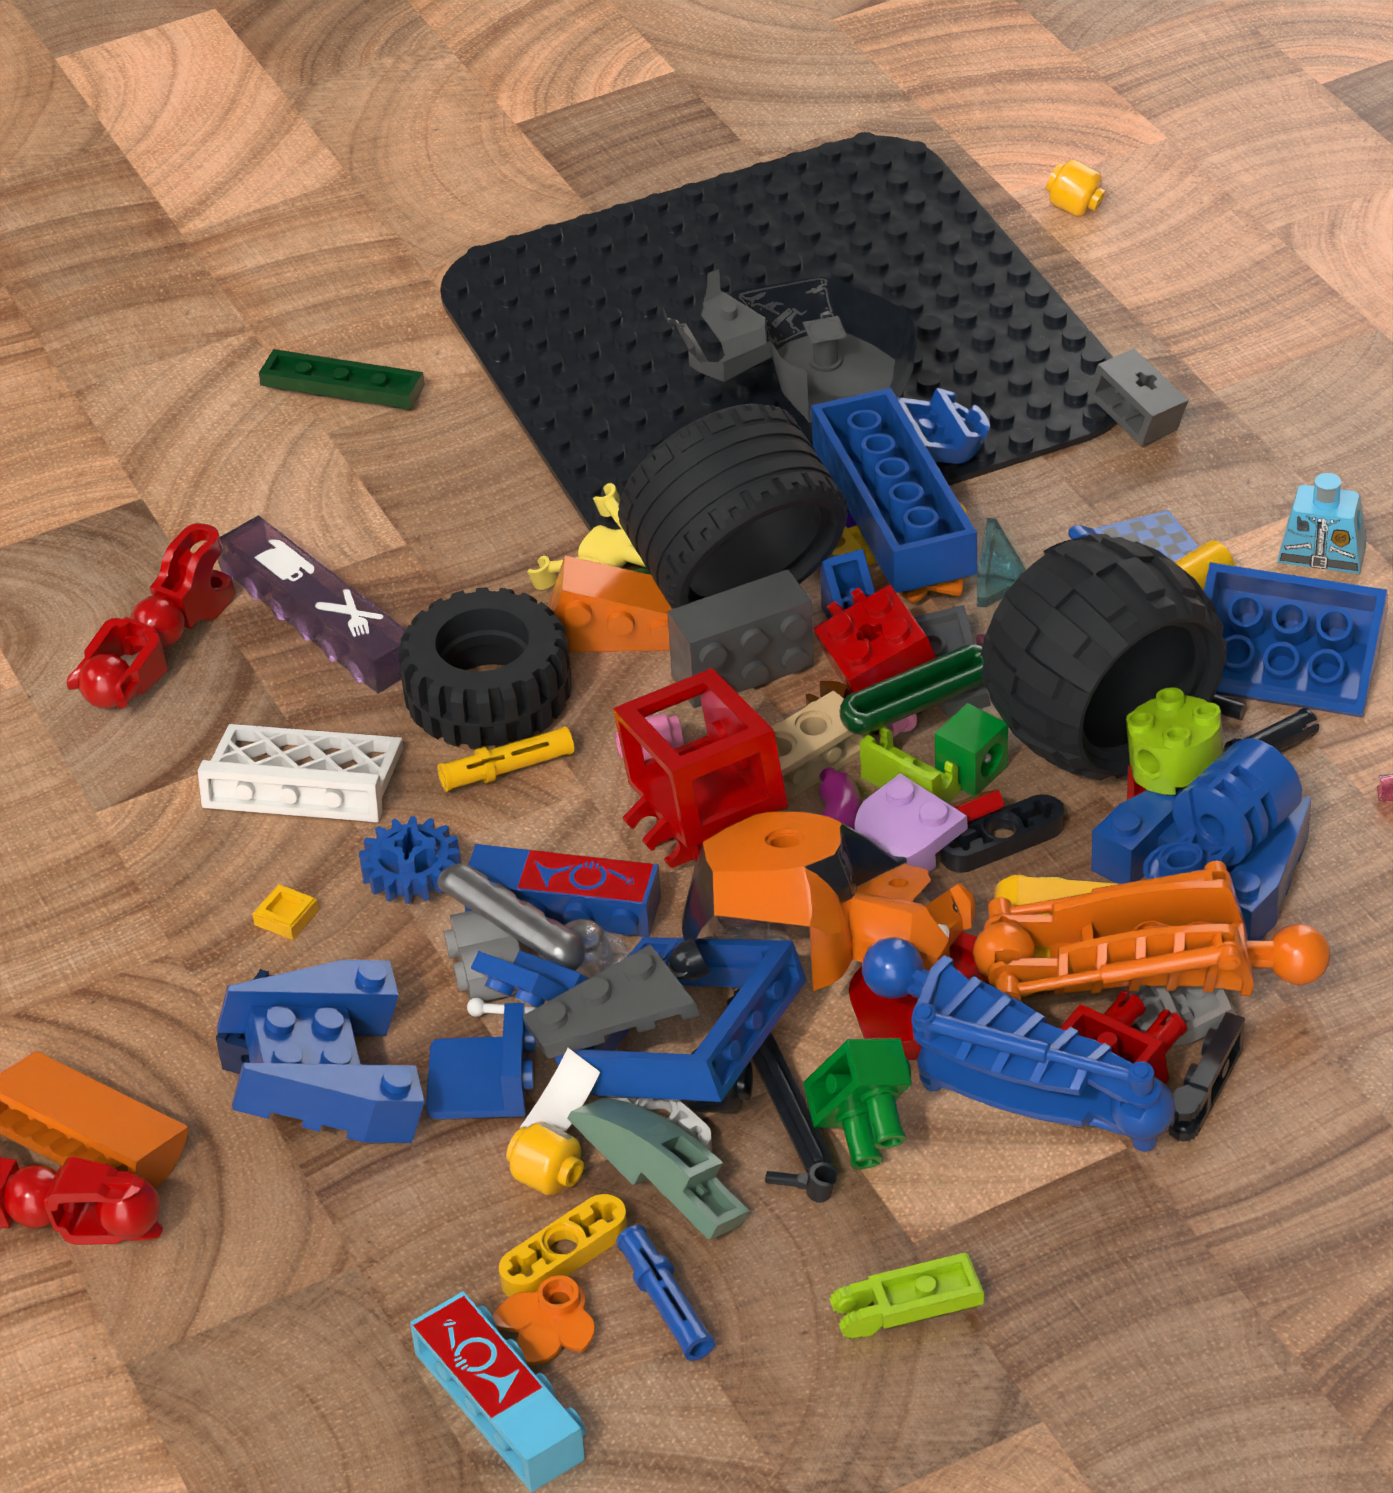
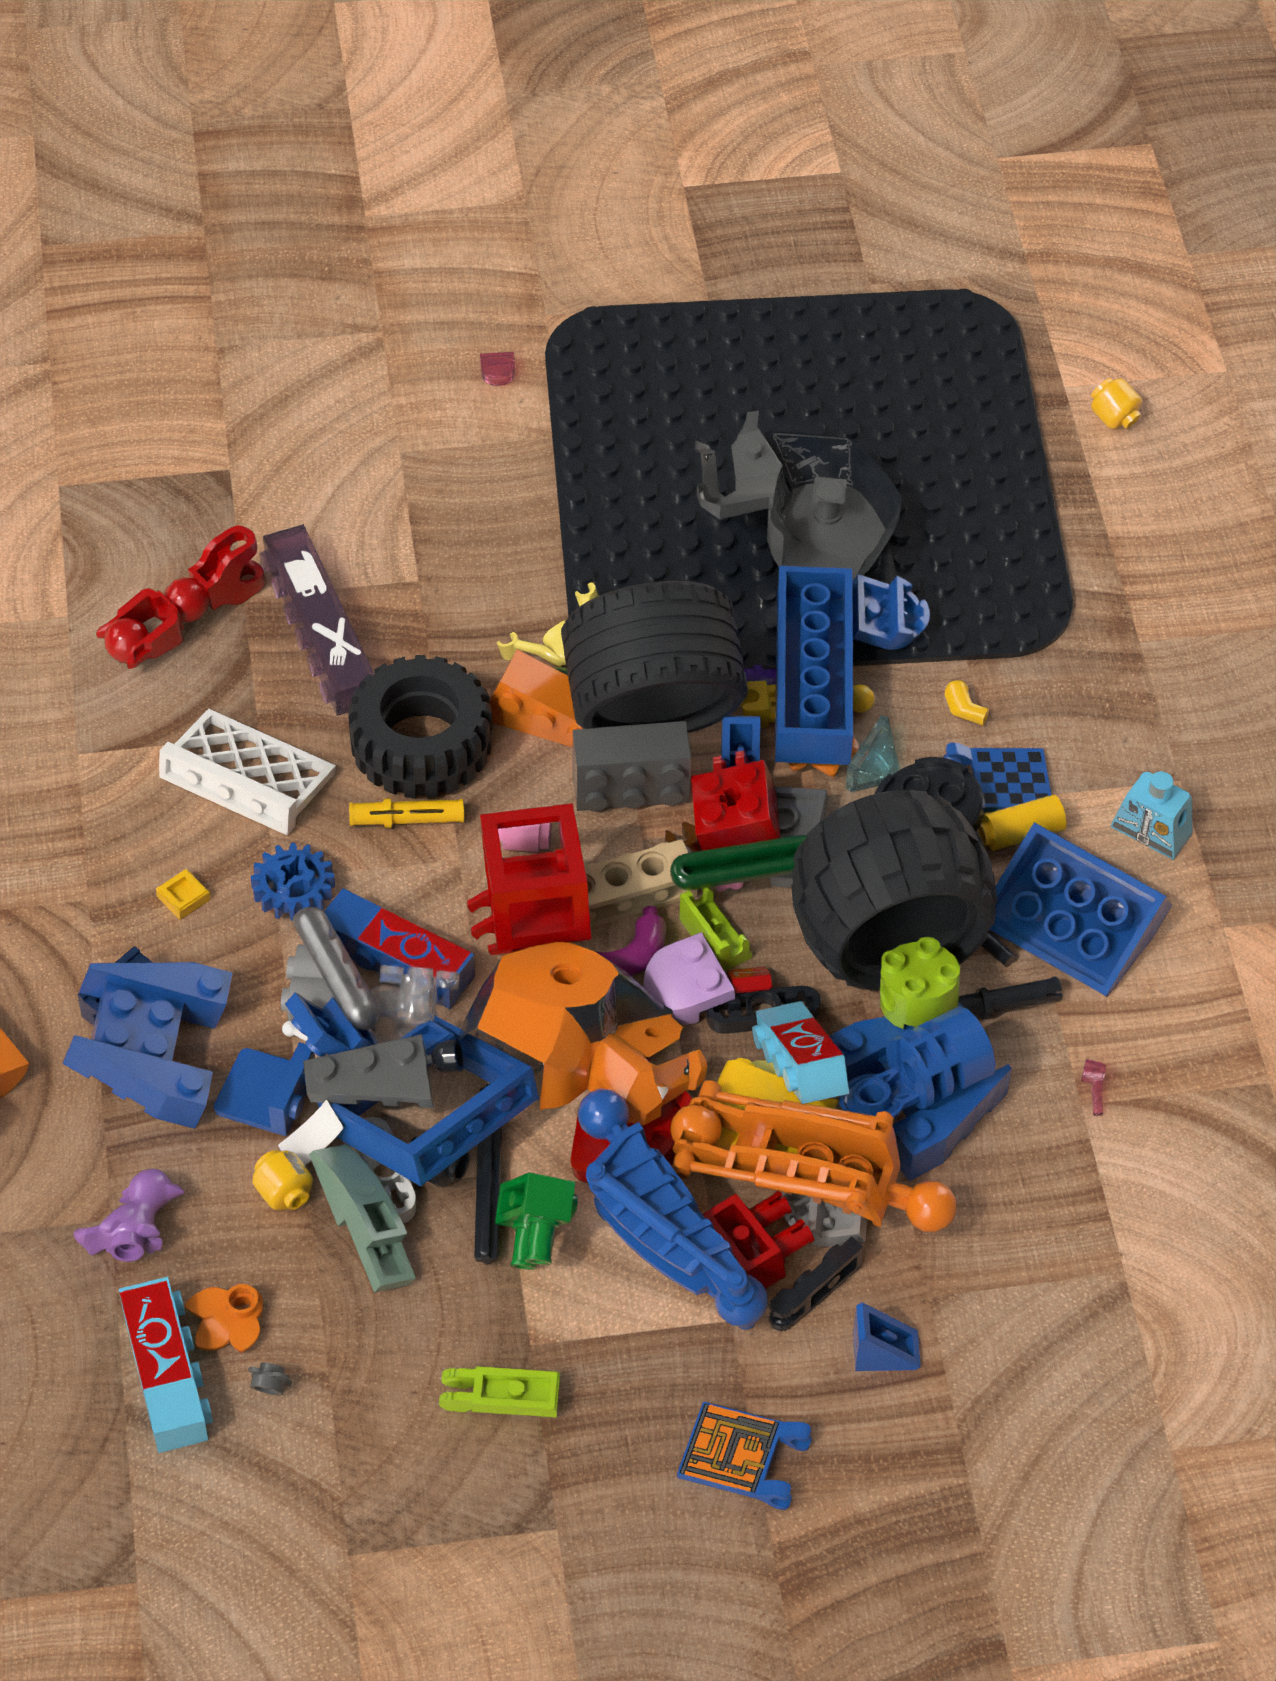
camera: 15 degrees right, 10 degrees up
dark green plate [258,349,425,409] -> none
yellow beam [499,1194,627,1297] -> none
blue pin [616,1225,715,1361] -> none
black hand [765,1162,838,1203] -> none
green piece [934,703,1008,796] -> none
dark grey brick [1088,349,1189,446] -> none
none -> medium lavender animal [73,1168,184,1262]
none -> dark grey plate [248,1362,292,1396]
none -> clear plate [379,965,460,1026]
none -> clear pink tile [480,352,515,386]
none -> flag [677,1402,812,1510]
none -> medium azure brick [752,1001,849,1104]
none -> blue slope [853,1302,921,1371]
none -> yellow arm [944,680,989,726]

